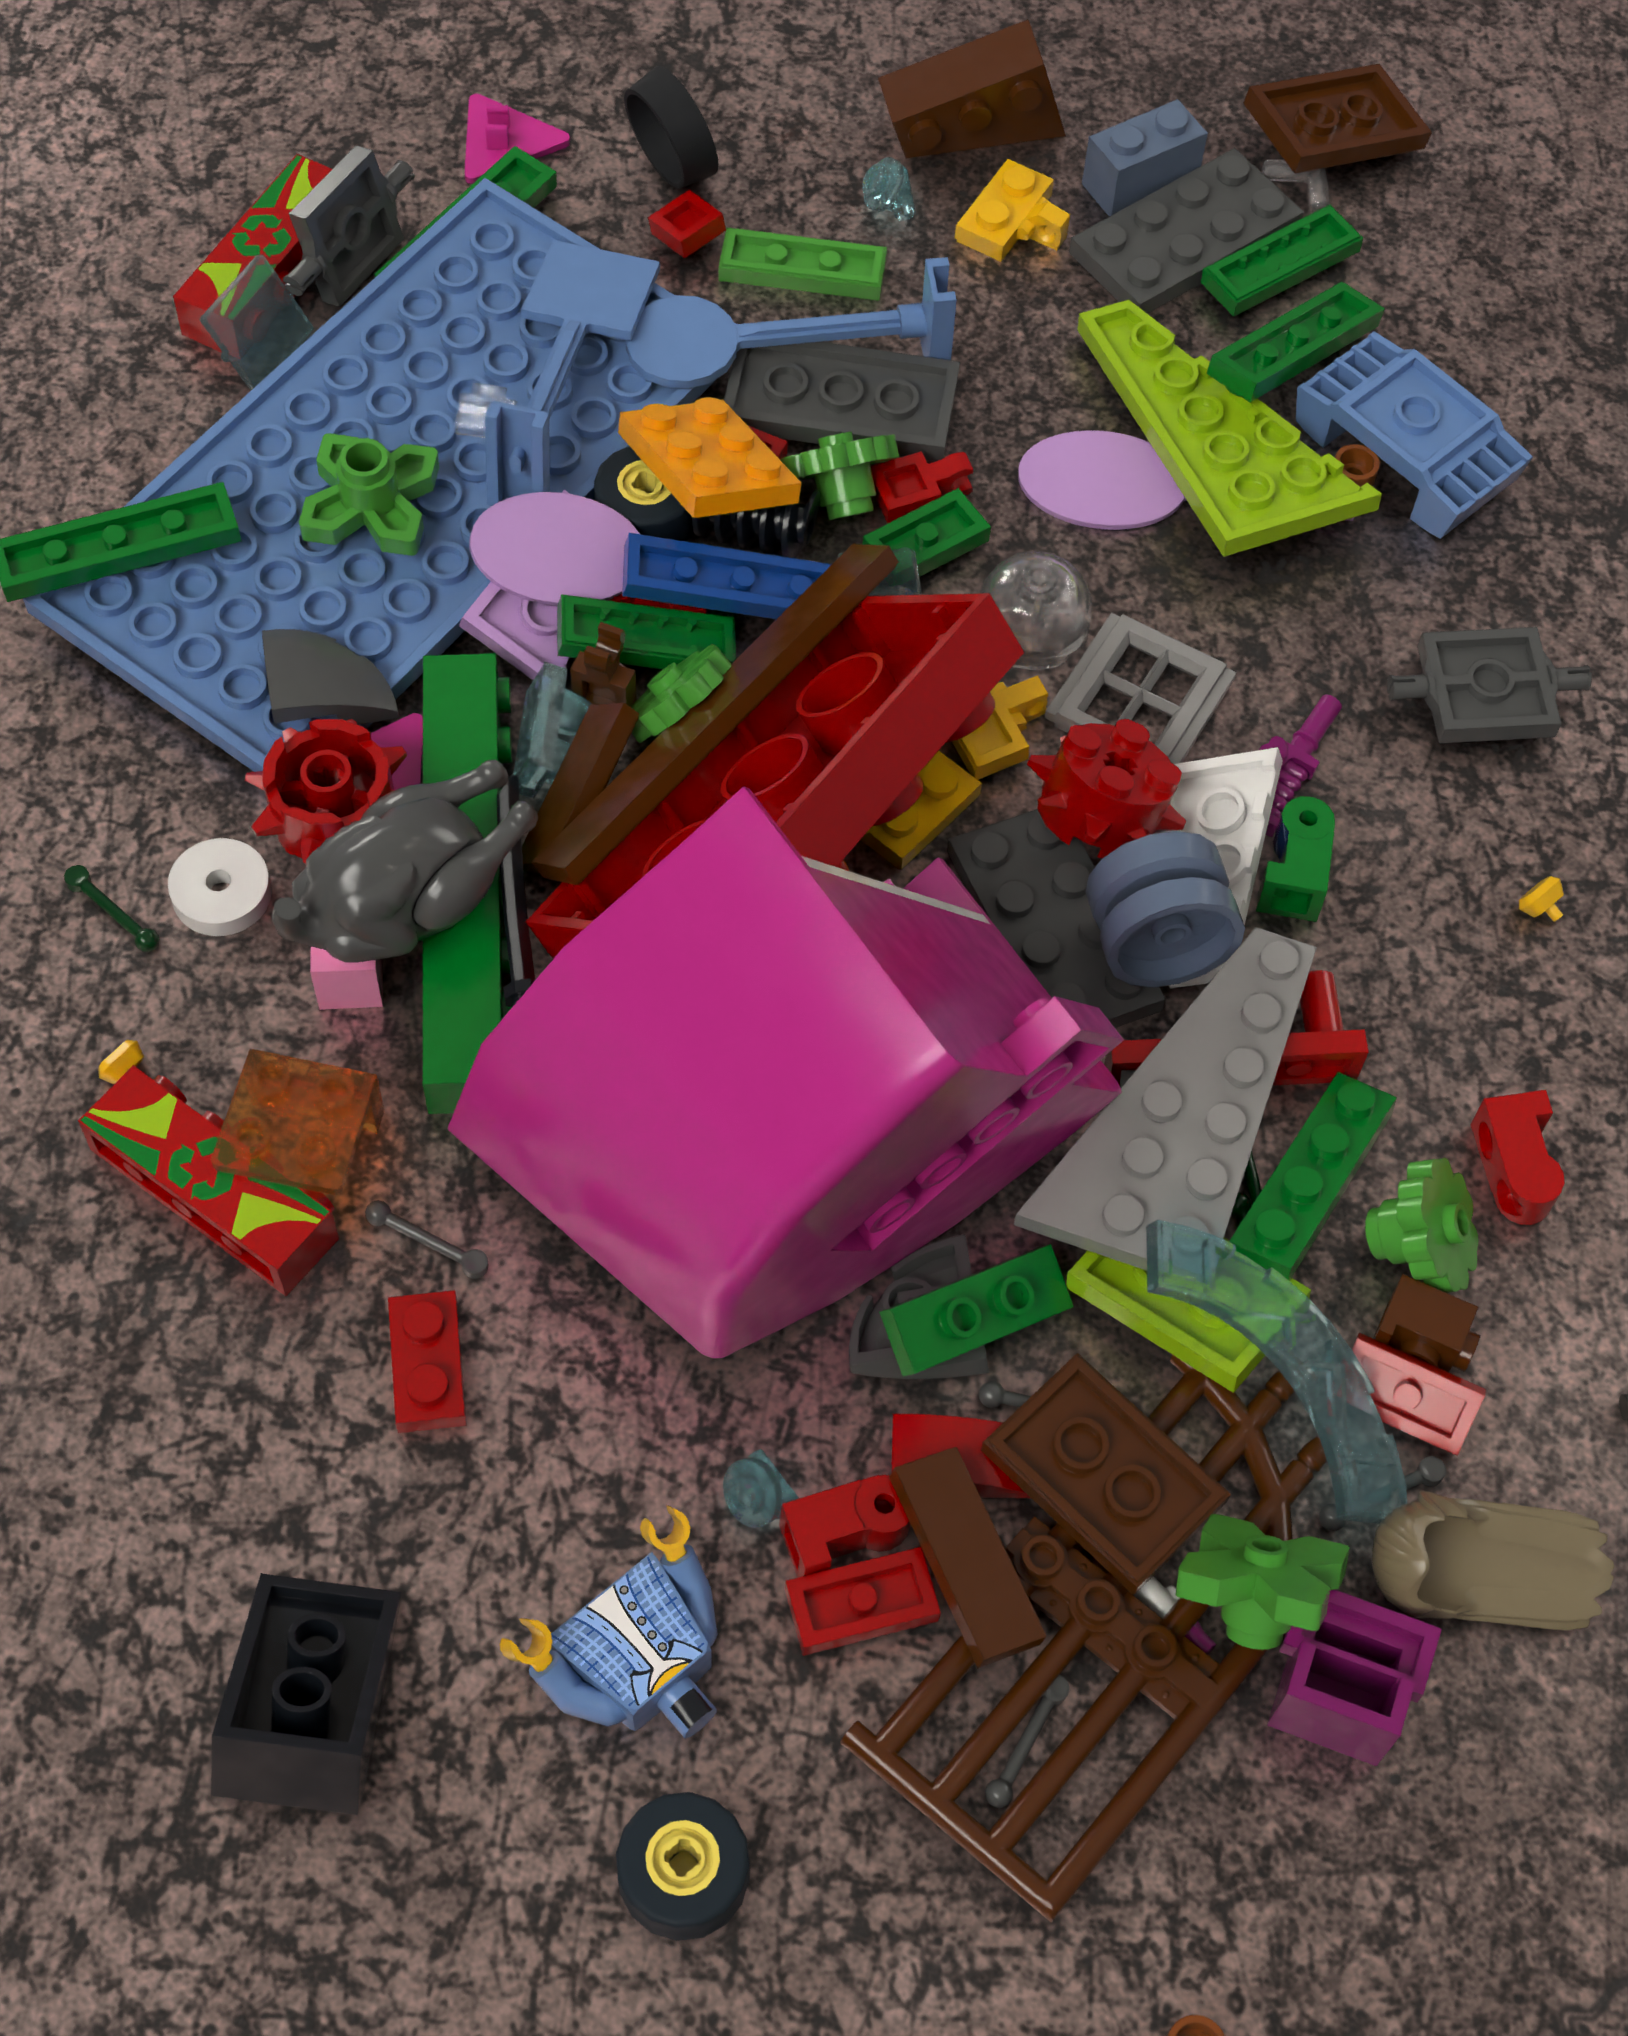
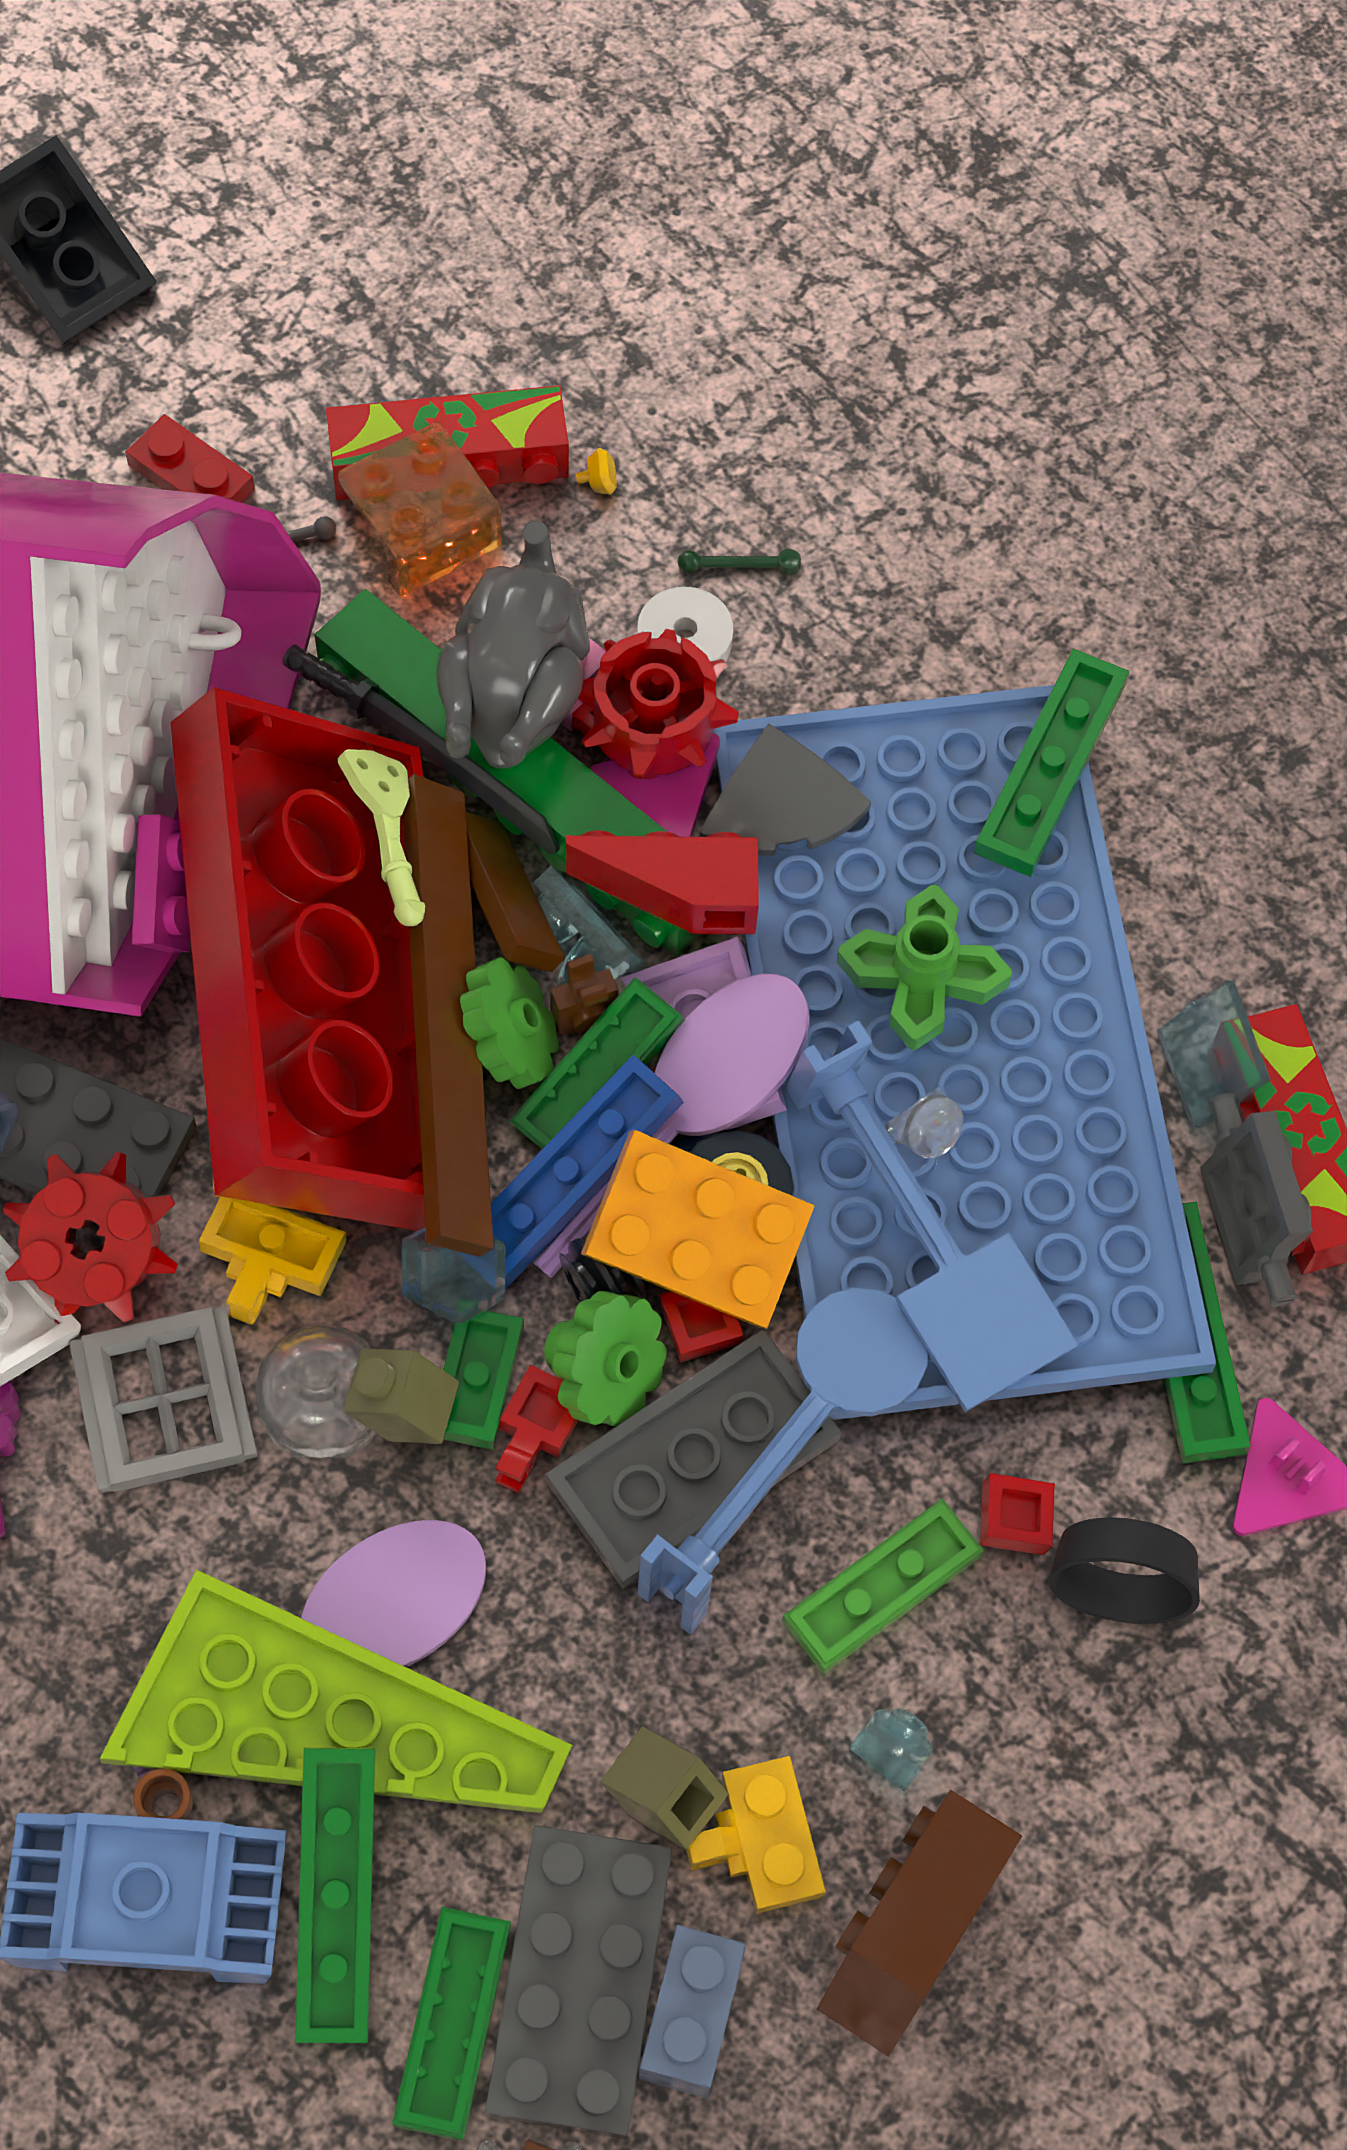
camera: 135 degrees right, 5 degrees up
none -> yellowish green piece [338,749,425,926]
none -> olive brick [343,1349,459,1444]
none -> red slope [566,830,759,934]
none -> olive brick [600,1726,729,1850]

